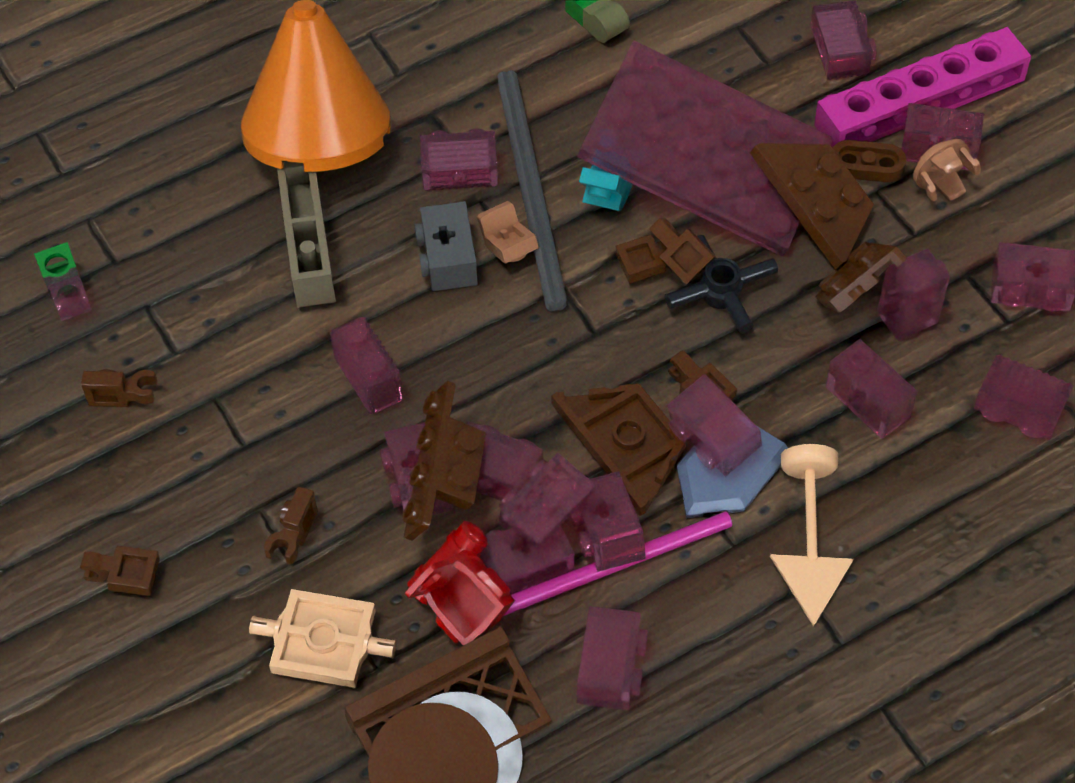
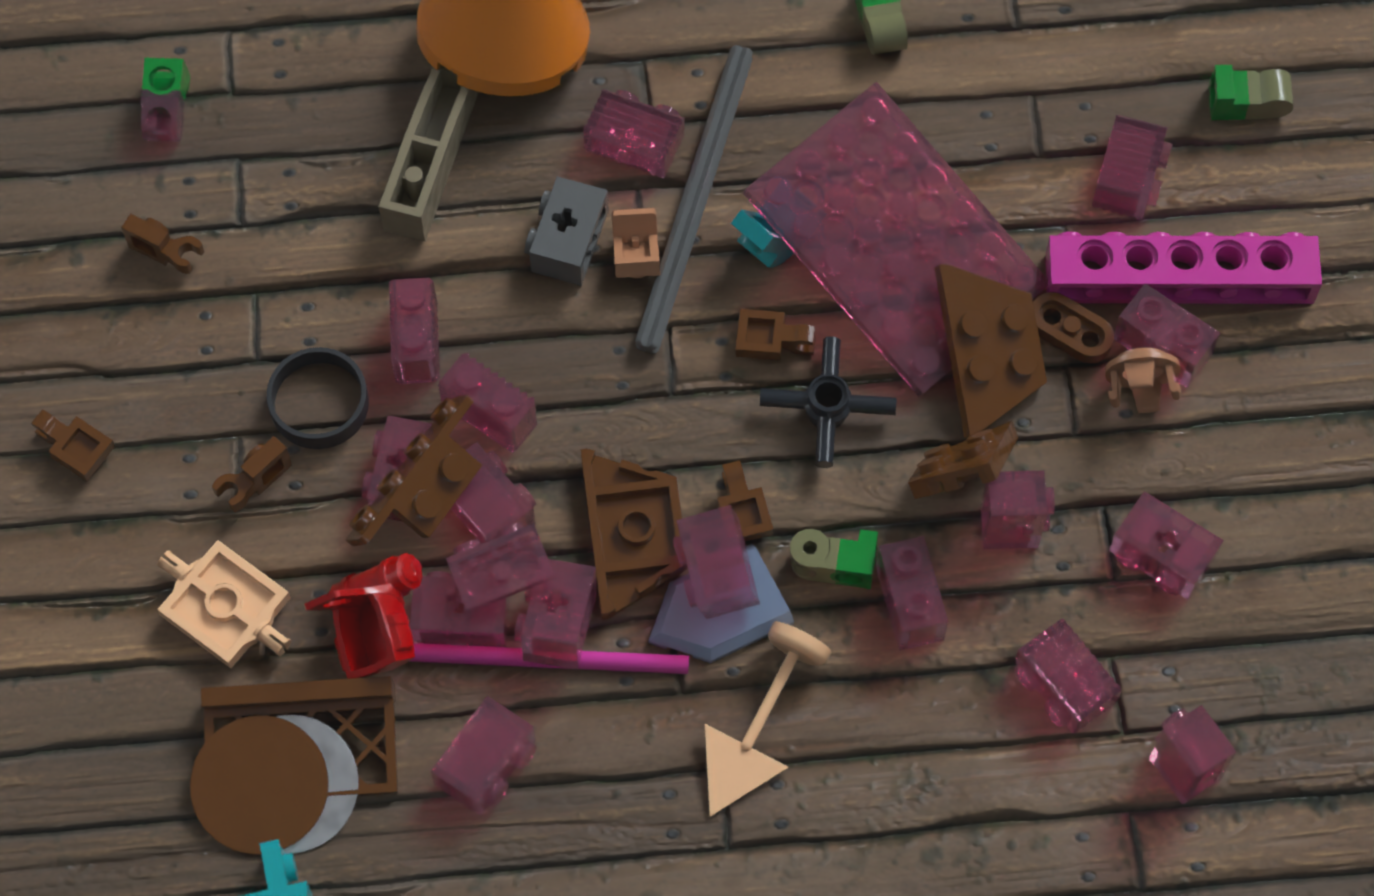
camera: 25 degrees right, 10 degrees up
reddish brown plate [649,218,716,284] -> none
none -> black tyre [267,347,369,449]
none -> clear pink brick [438,353,537,453]
none -> leg [790,529,878,589]

